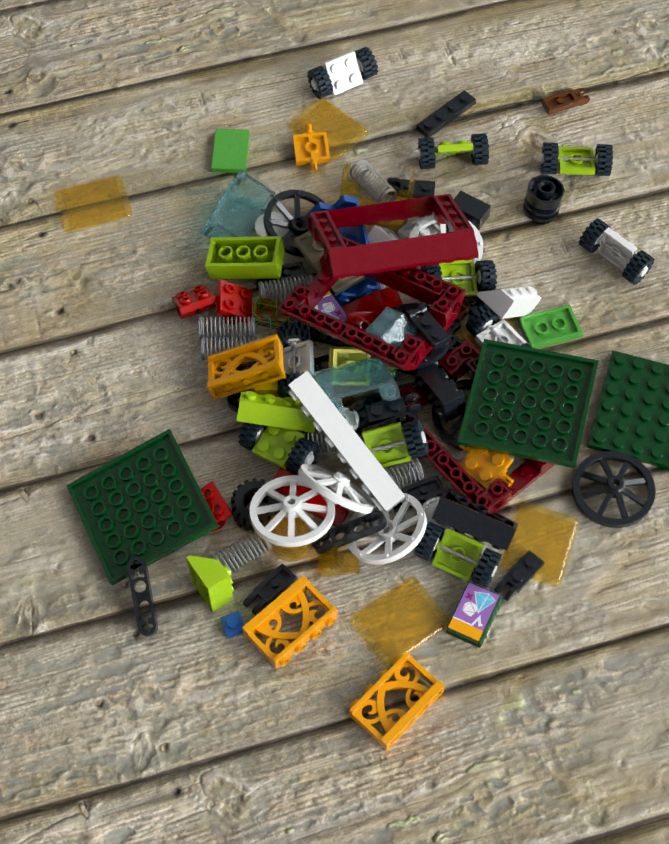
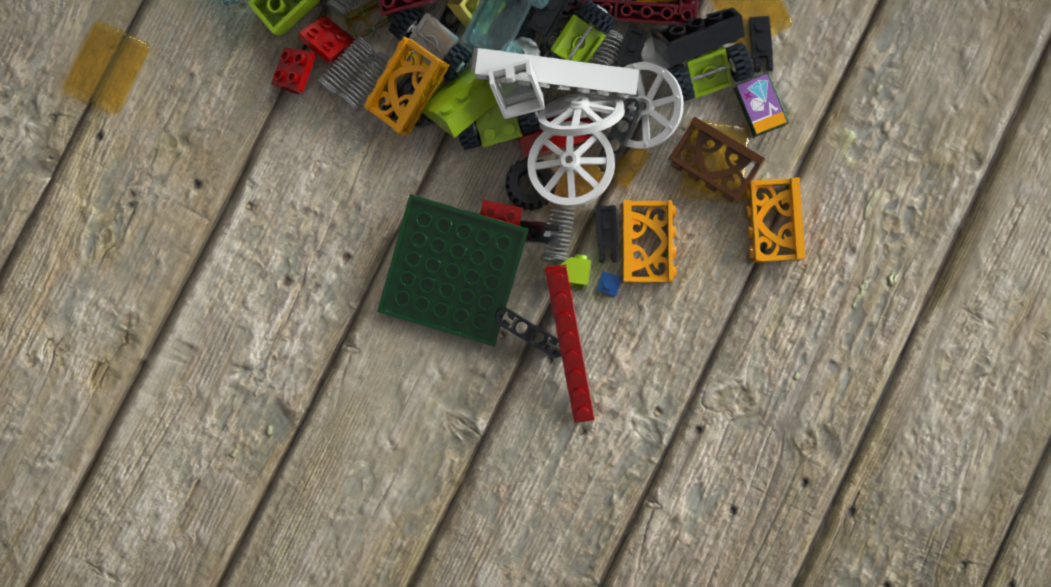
camera: 50 degrees left, 25 degrees up
none -> white window [488,59,545,119]
none -> black hinge [520,221,564,244]
none -> red plate [545,264,595,423]
none -> reddish brown fence [668,116,765,203]

